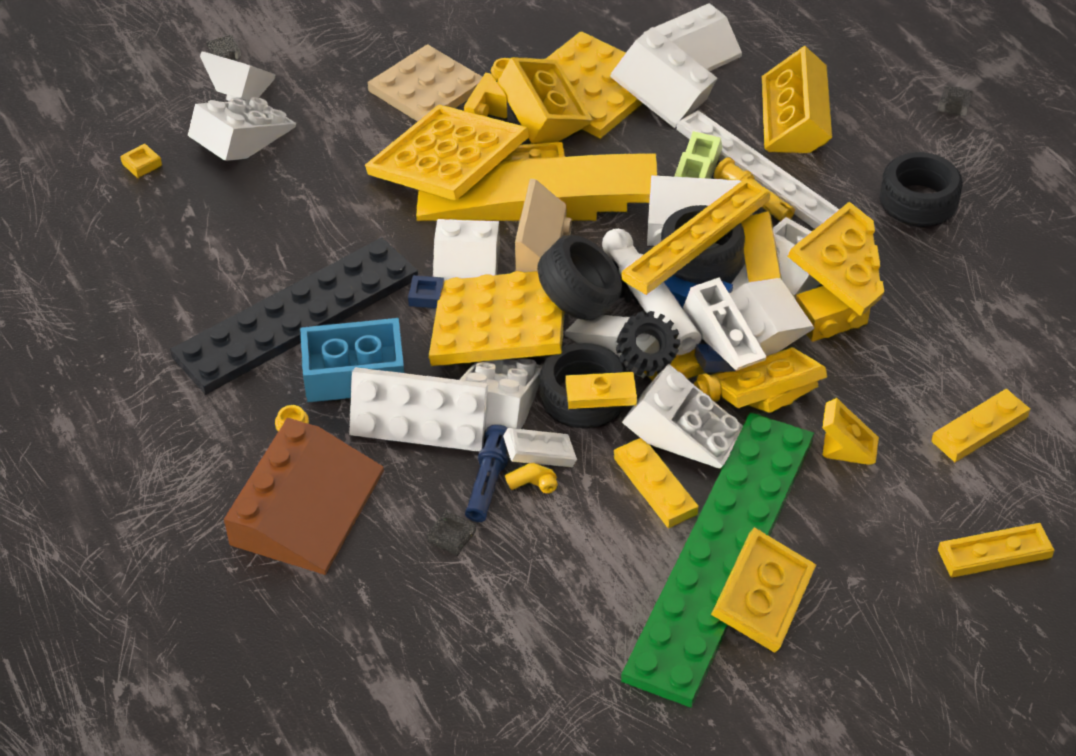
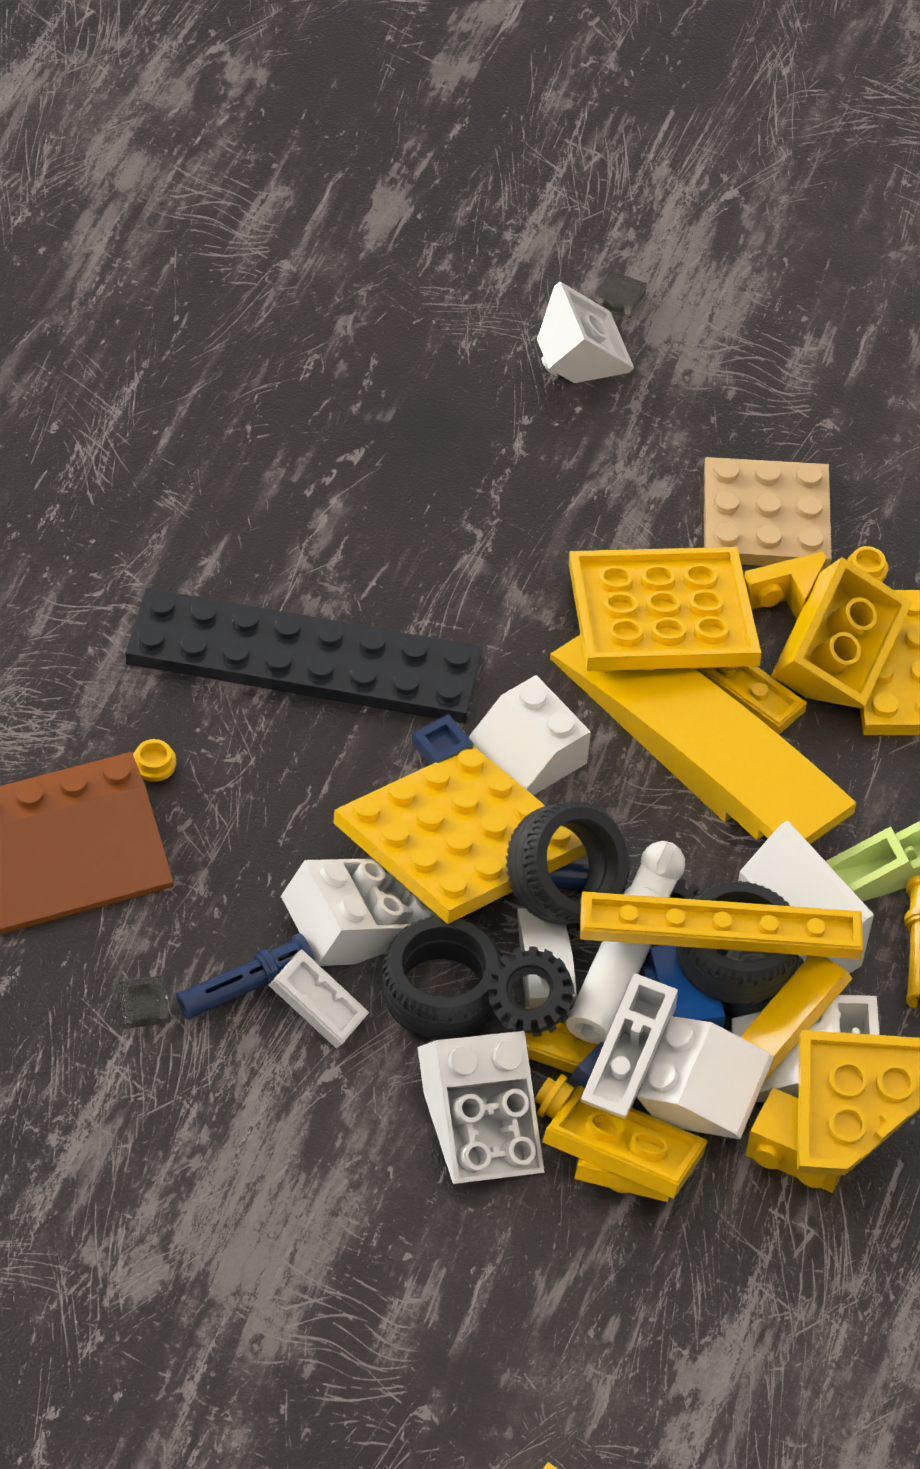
camera: 45 degrees right, 5 degrees up
yellow tile [120,144,162,178] -> none
white slope [188,97,296,161] -> none
dark azure brick [300,318,404,402] -> none
white plate [349,367,488,451] -> none
yellow arm [505,463,558,493] -> none
tan slope [515,179,572,272] -> none
yellow plate [566,372,637,409] -> none
yellow plate [614,438,699,529] -> none
green plate [621,412,814,708] -> none
yellow tile [711,527,816,653] -> none
yellow slope [822,398,879,465] -> none
yellow plate [931,389,1030,462] -> none

